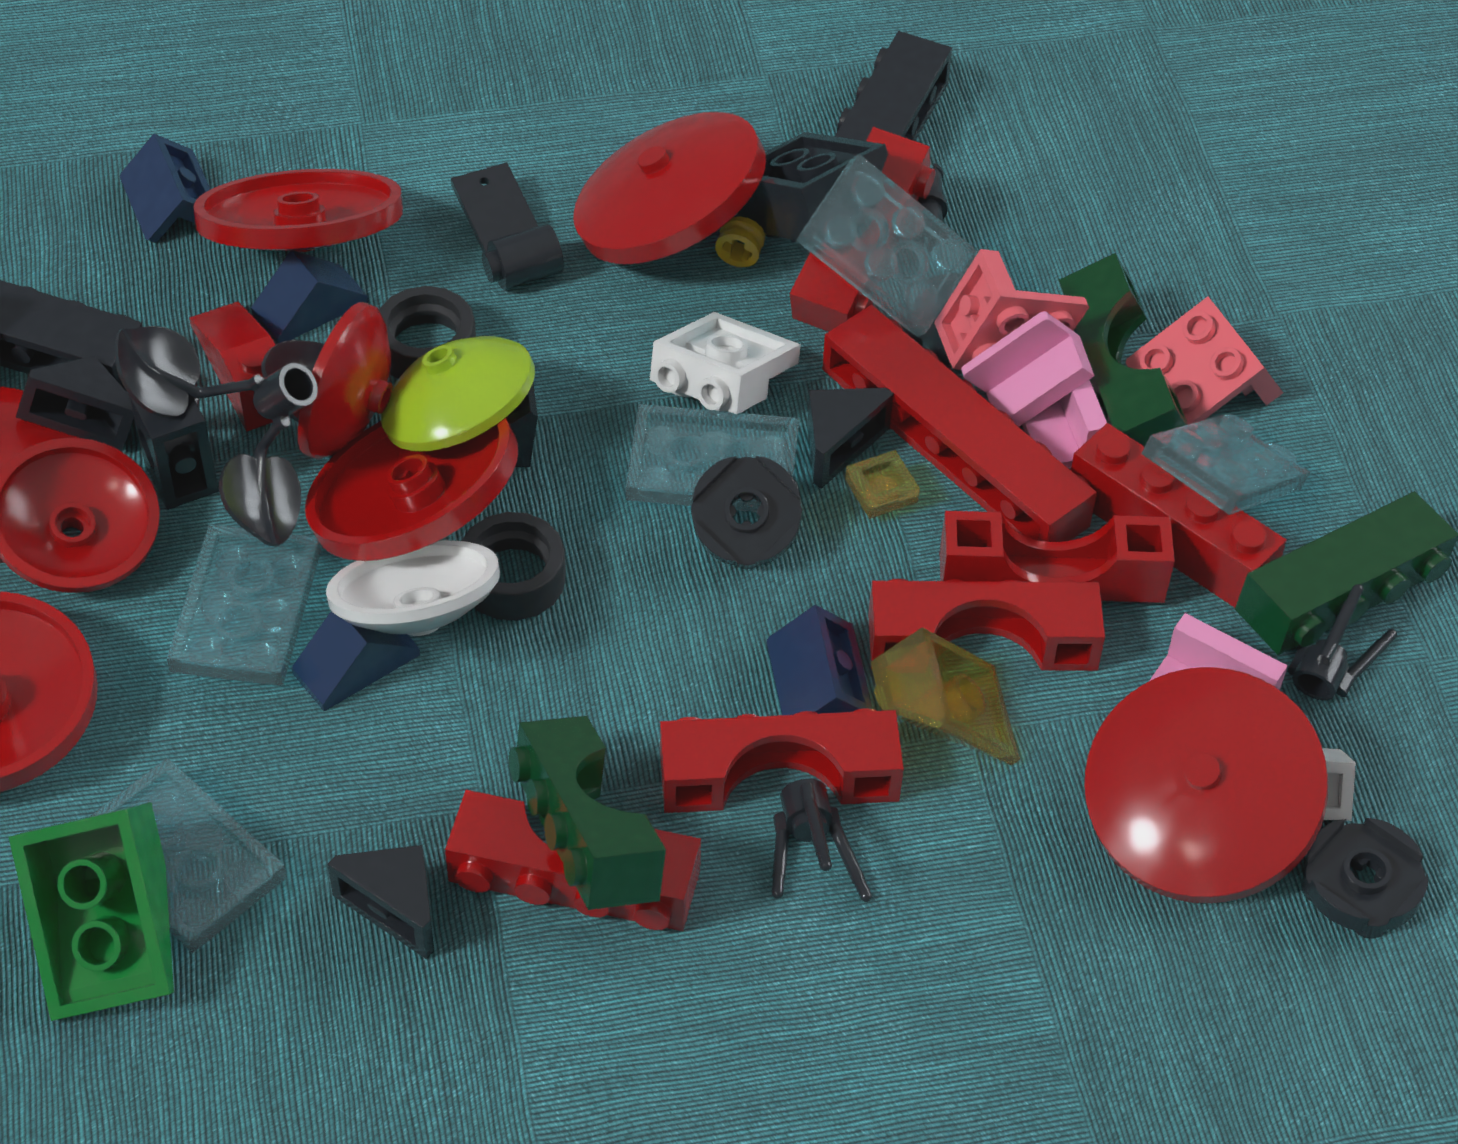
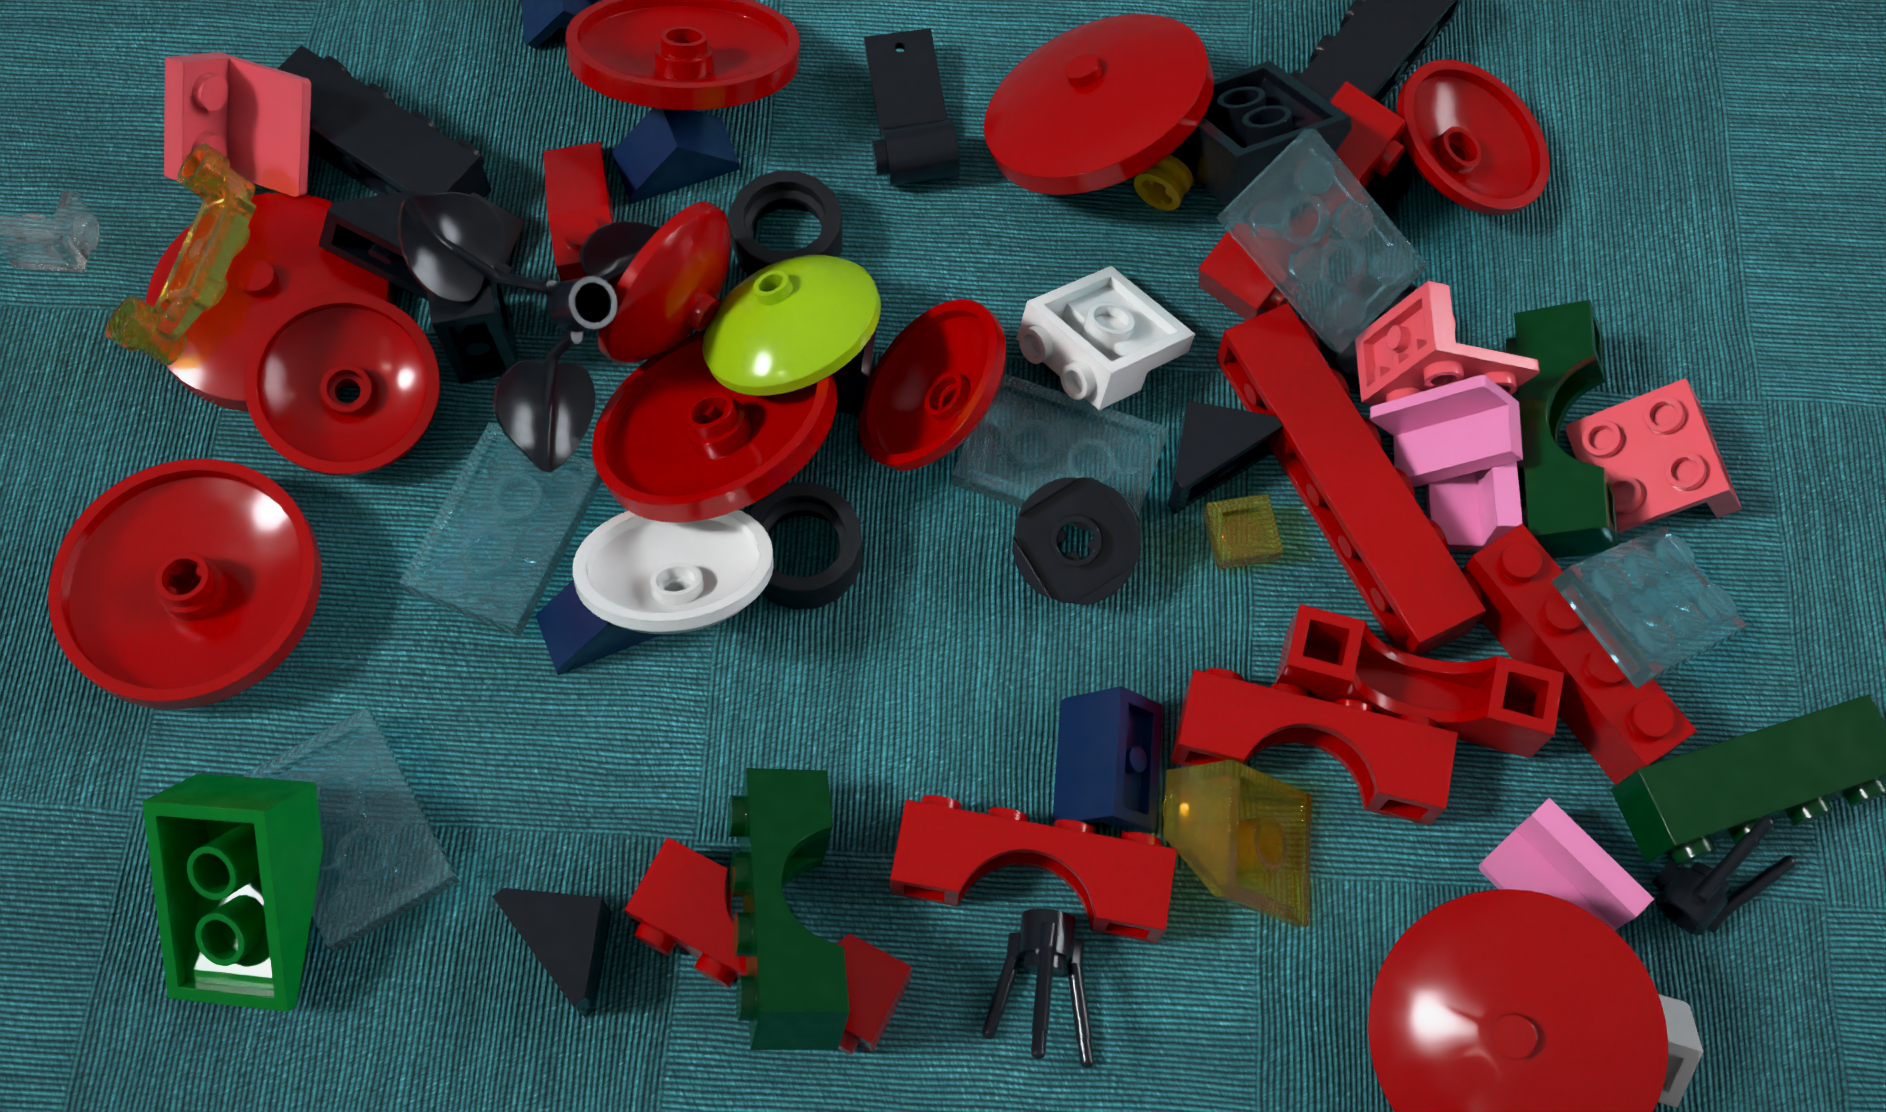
camera: 15 degrees right, 15 degrees up
none -> red dish [859,299,1006,471]
none -> red dish [1397,59,1549,215]

